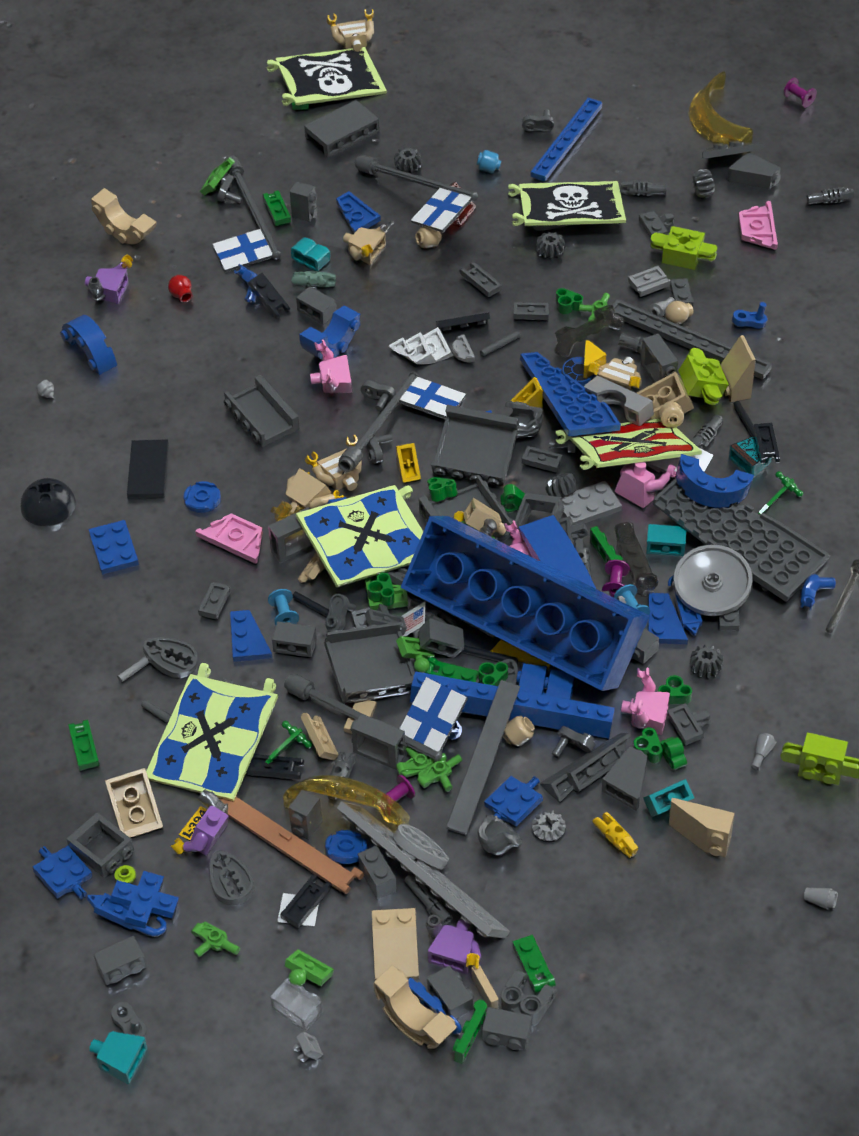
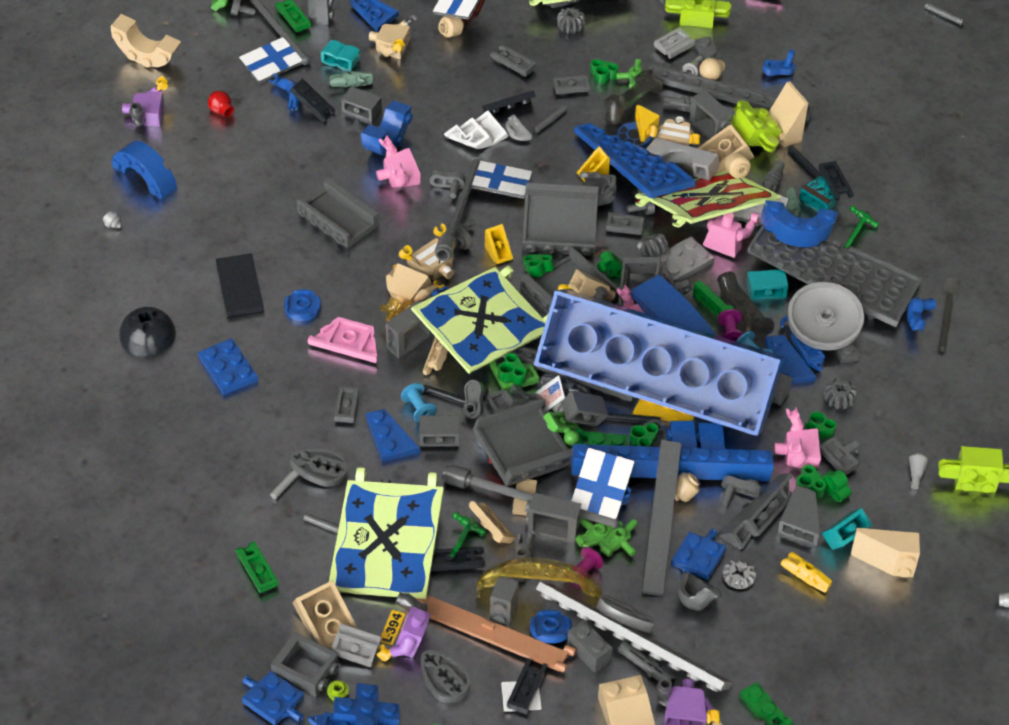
camera: 15 degrees left, 0 degrees up
none -> light grey plate [331,624,381,667]
none -> sand green hinge [785,188,801,218]

